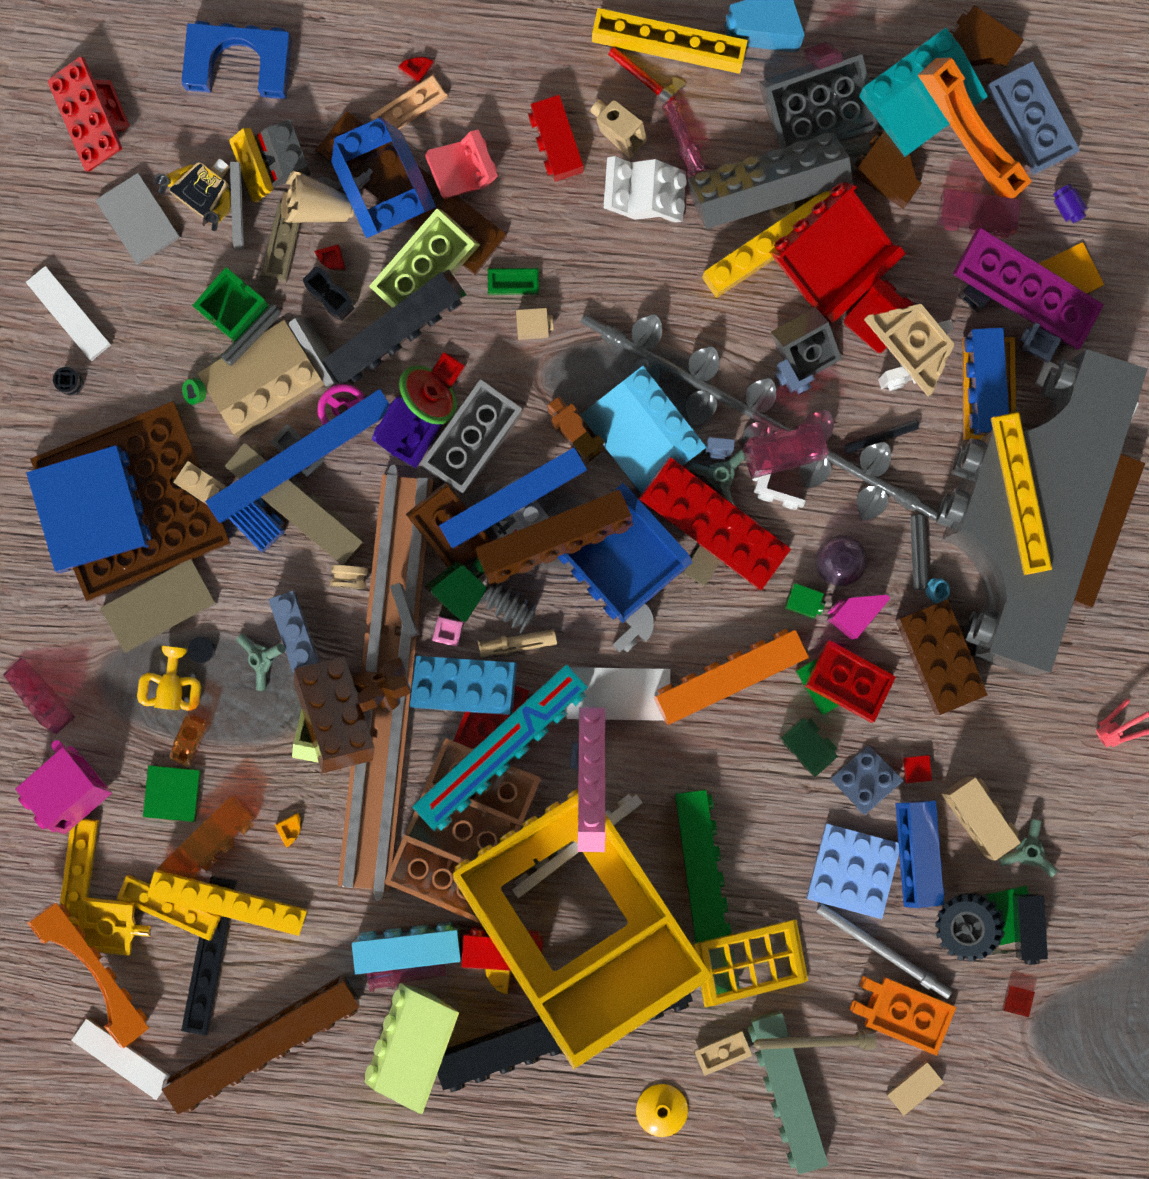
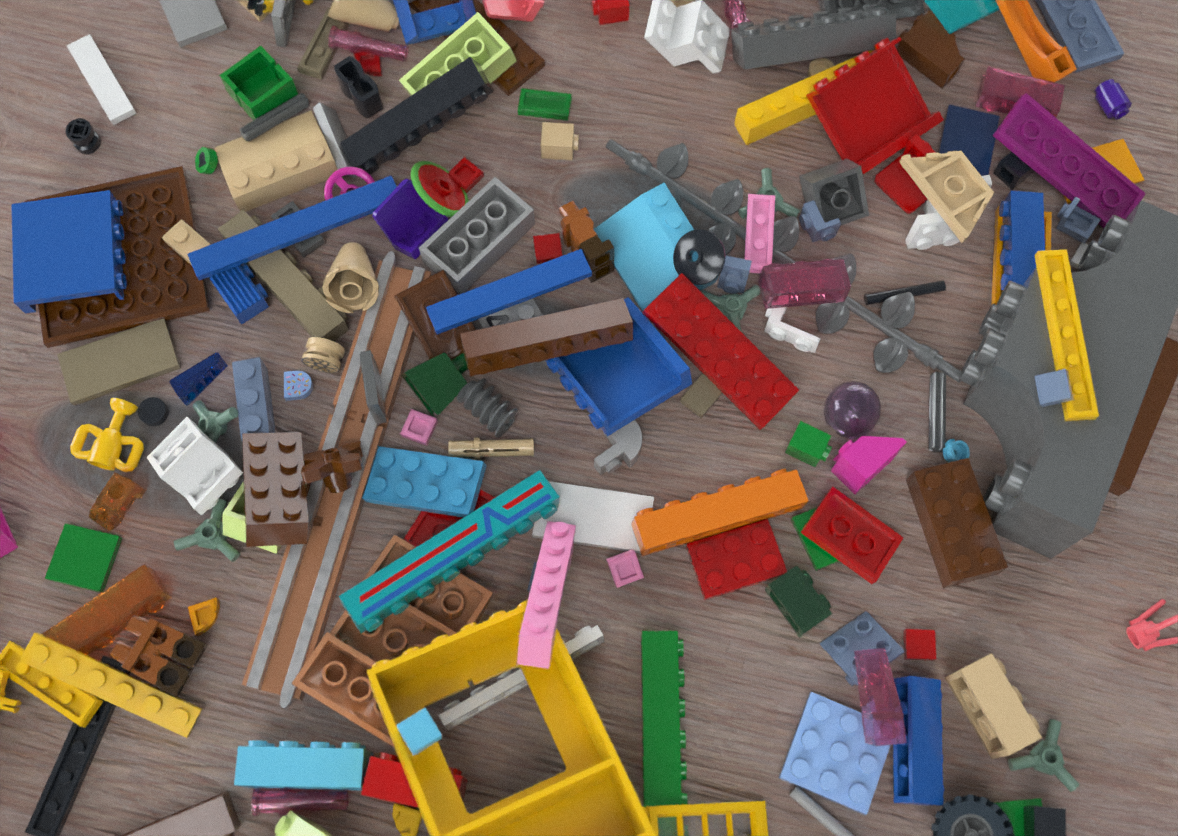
camera: 10 degrees right, 15 degrees down
none -> dark orange hips [110,615,207,697]
none -> white bracket [147,417,243,515]
none -> clear blue slope [169,352,228,406]
none -> sand green piece [174,499,240,562]
none -> light blue tile [284,371,313,401]
none -> tan cone [323,242,379,313]
none -> clear pink pin [328,25,408,62]
none -> medium azure tile [396,708,442,756]
none -> red tile [533,233,563,264]
none -> bright pink tile [606,549,644,588]
none -> black dish [673,229,725,285]
none -> red plate [686,519,788,601]
none -> sand green piece [738,168,800,219]
none -> bright pink tile [744,194,775,274]
none -> clear pink slope [854,648,906,746]
none -> dark blue tile [938,104,1000,176]
none -> sand blue tile [1035,369,1074,407]

